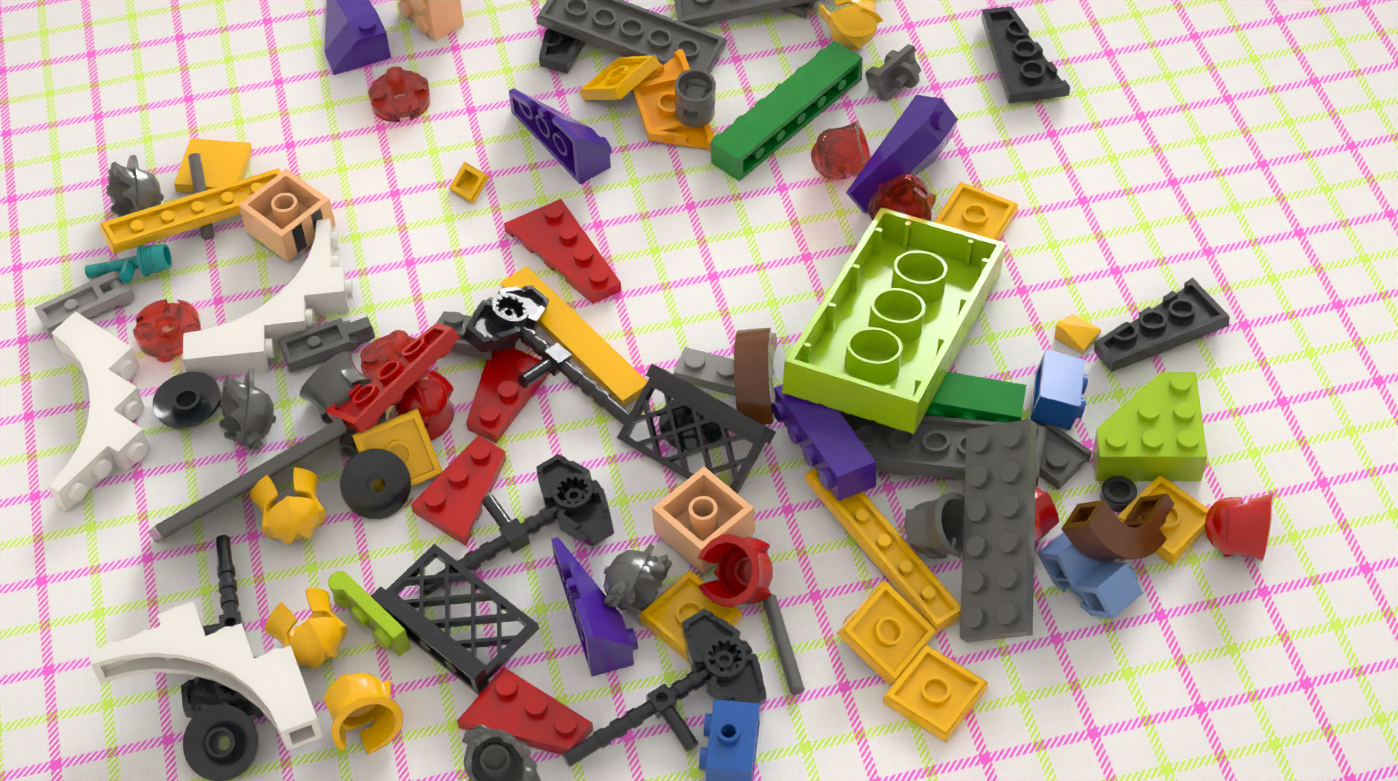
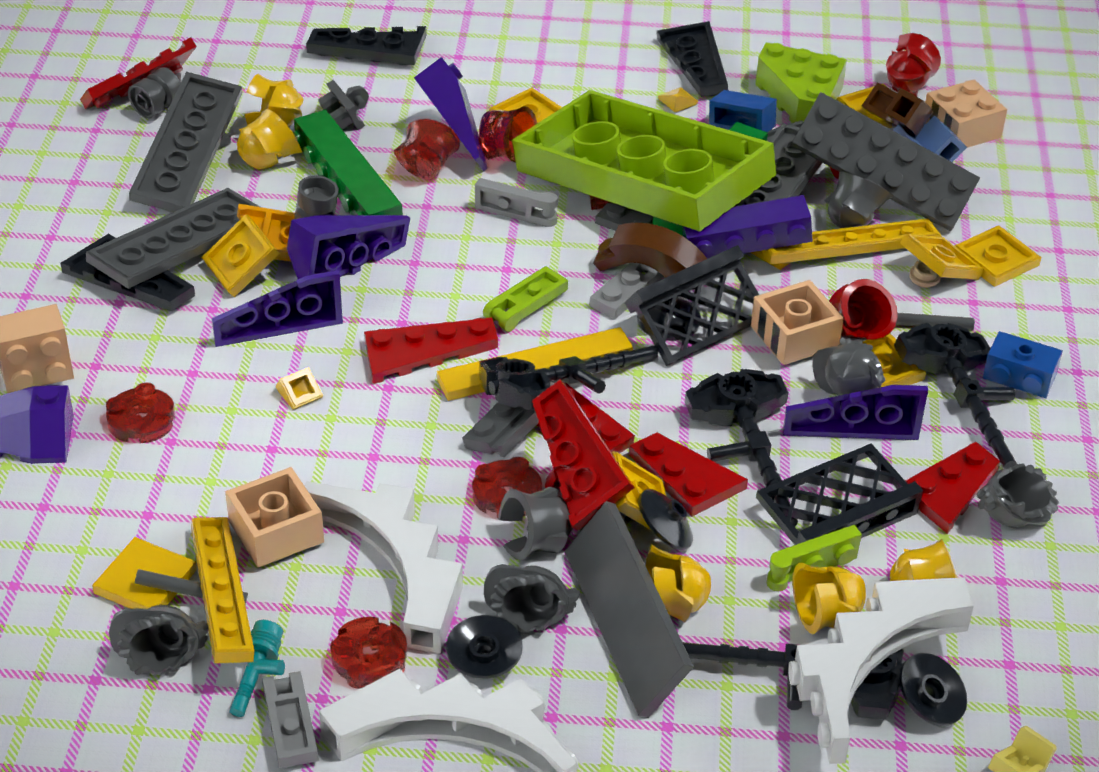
camera: 75 degrees left, 10 degrees down
dark grey hinge [278,316,375,372] -> none
none -> yellow helmet [237,109,302,170]
none -> dark purple wedge [287,215,411,279]
none -> light grey plate [475,178,558,227]
none -> lime plate [483,266,568,332]
none -> light nougat brick [925,79,1007,148]

